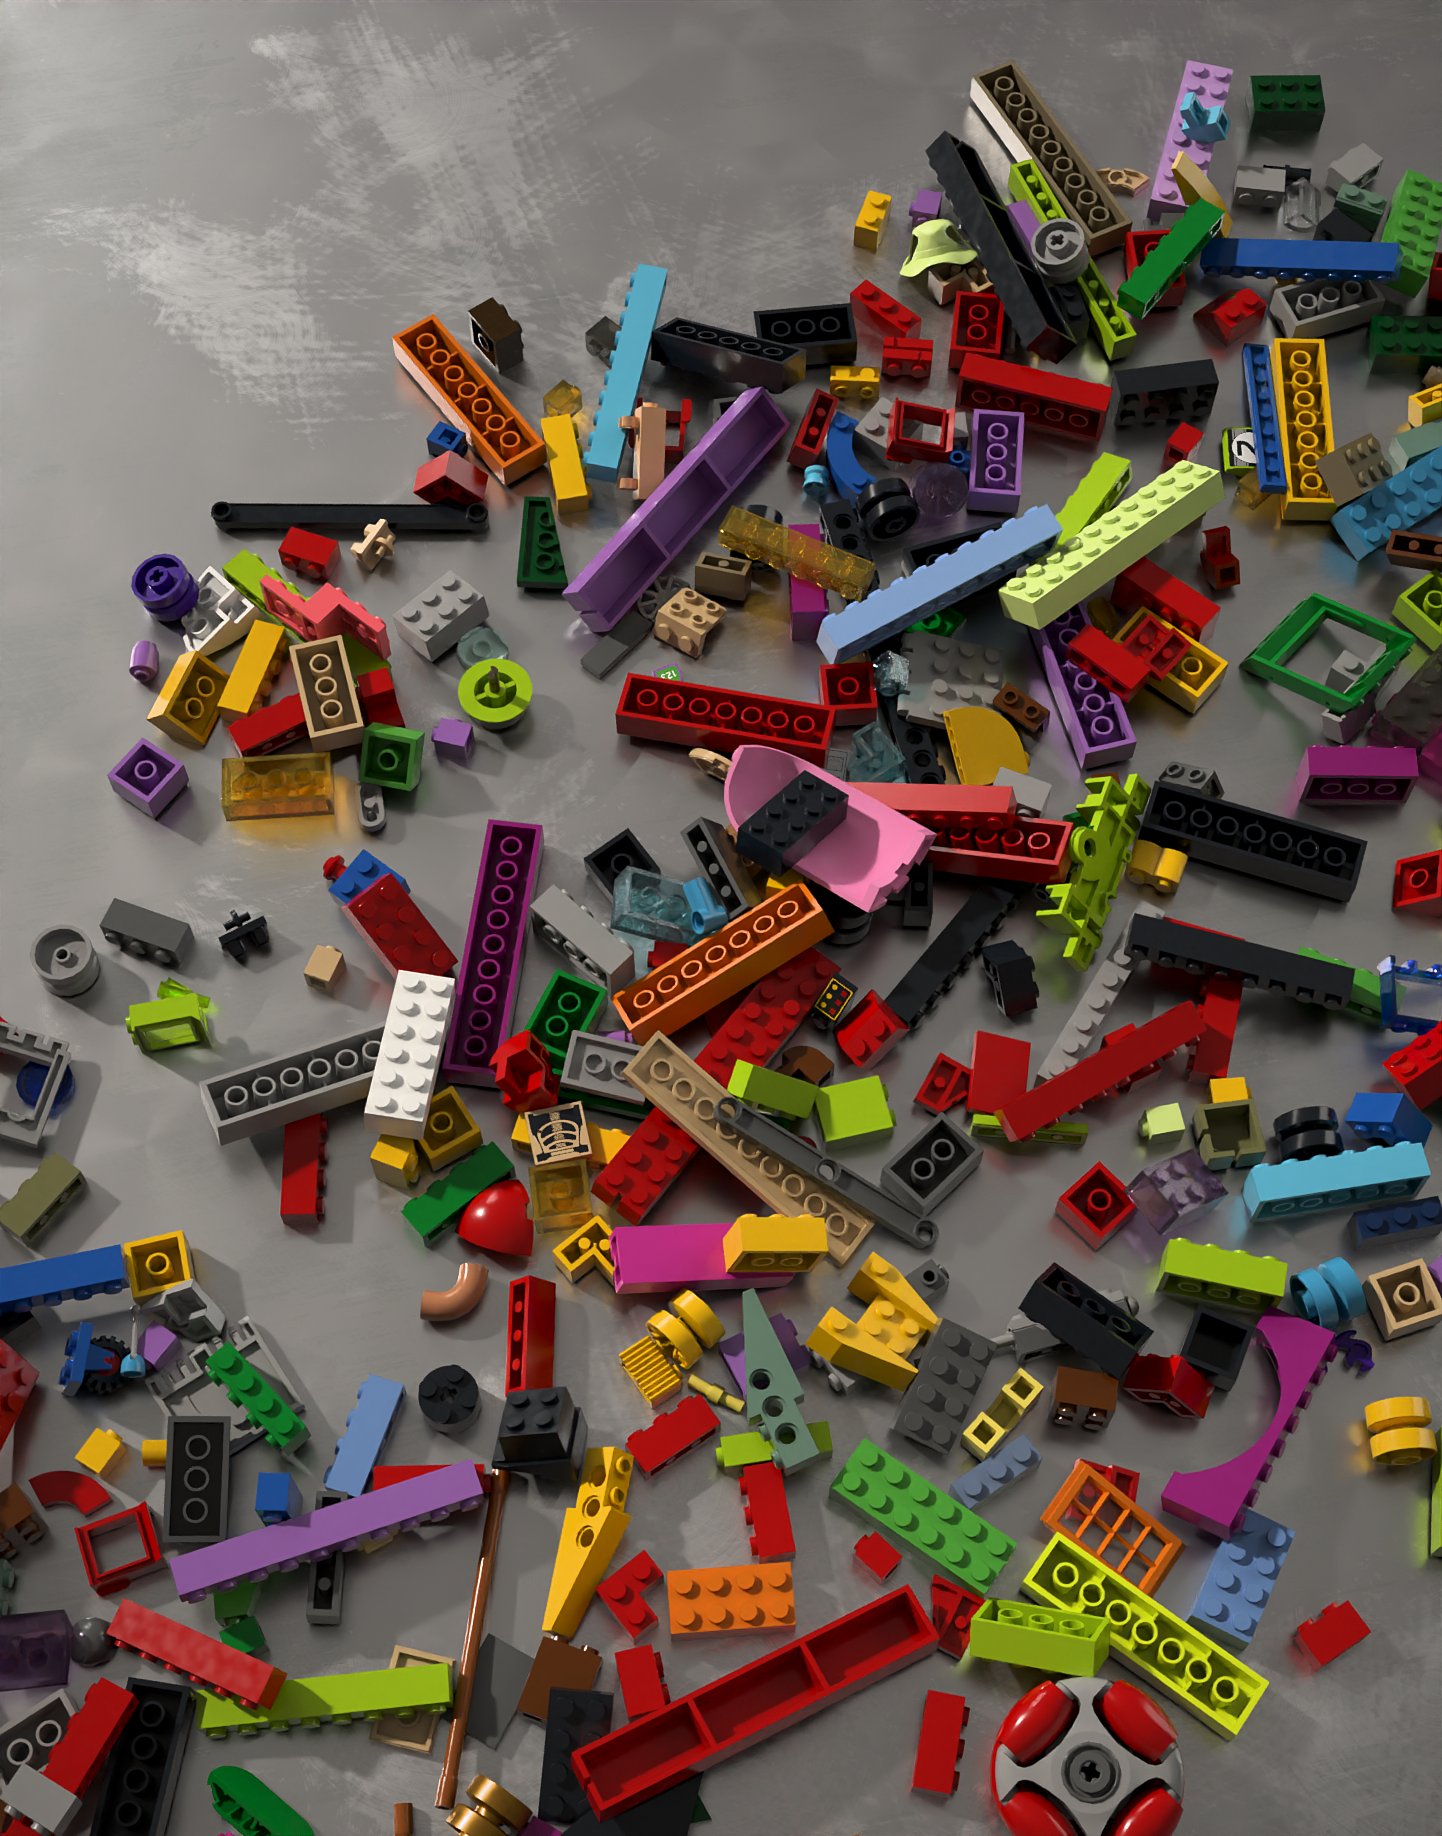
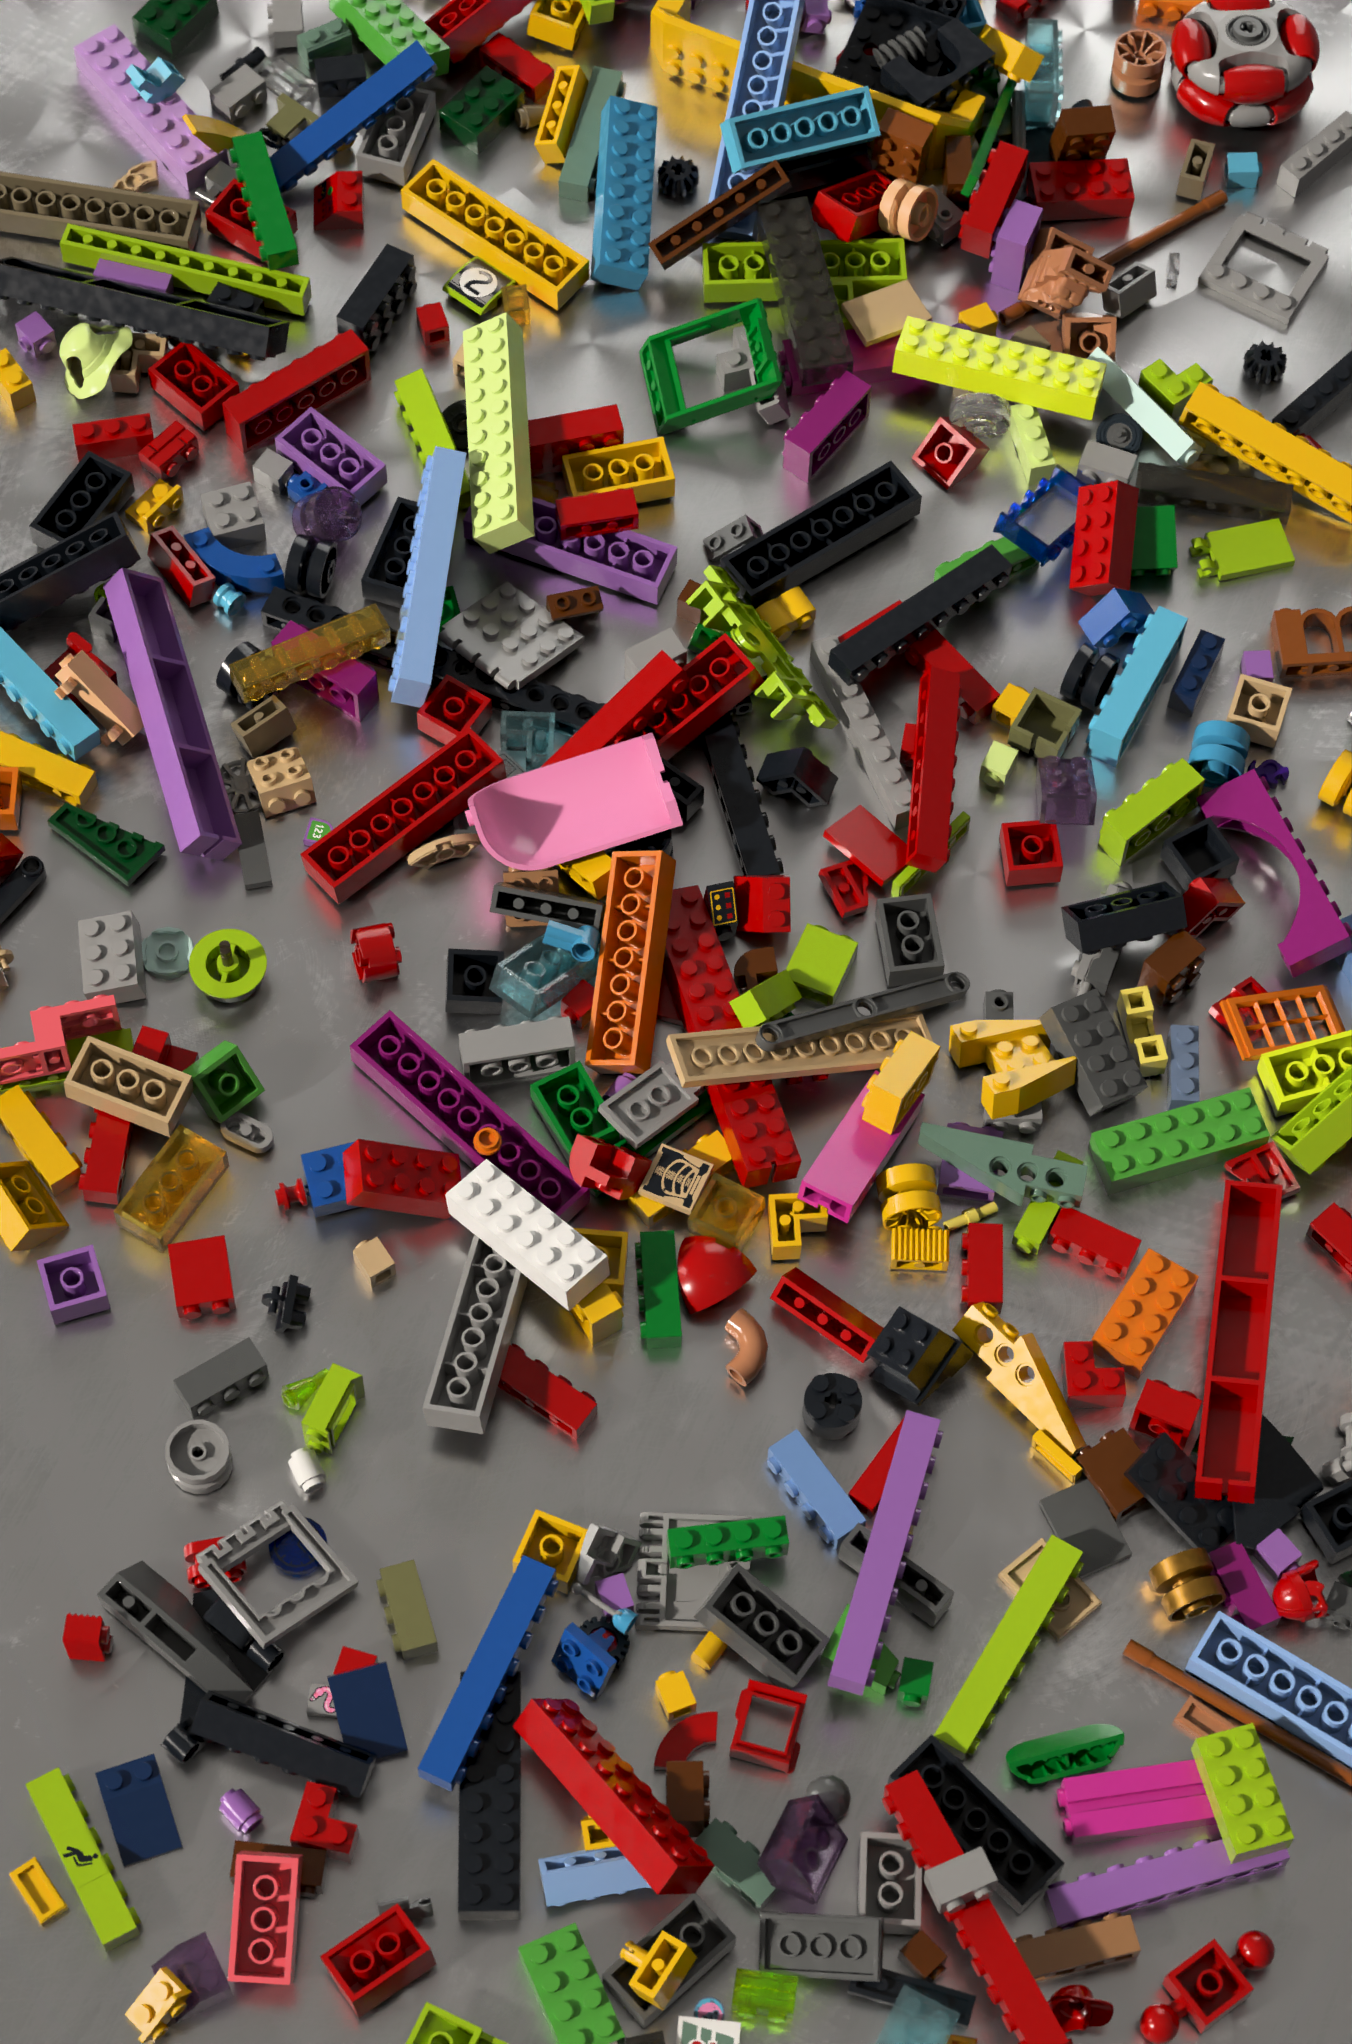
camera: 55 degrees left, 0 degrees up
red brick [106,1598,288,1711] -> none
blue brick [255,1473,303,1527] -> none
medium lavender brick [431,717,474,760] -> none
dark orange piece [435,1469,511,1810] -> none
black brick [736,770,849,878] -> none
red brick [853,1531,903,1586] -> none
clear light blue brick [873,650,910,697] -> none
red piece [885,398,956,465] -> none
yellow brick [943,706,1030,785] -> none
light grey wheel [1031,218,1090,284] -> none
red slope [1121,613,1193,681] -> none
red brick [1199,526,1240,590] -> none
blue tile [1242,343,1287,495] -> none
dark tan brick [1314,433,1393,507] -> none
none -> red brick [167,1235,236,1319]
none -> olive piece [259,93,319,150]
none -> white brick [288,1447,326,1493]
none -> red brick [350,923,402,983]
none -> orange plate [473,1127,502,1156]
none -> yellow tile [1032,1429,1082,1483]

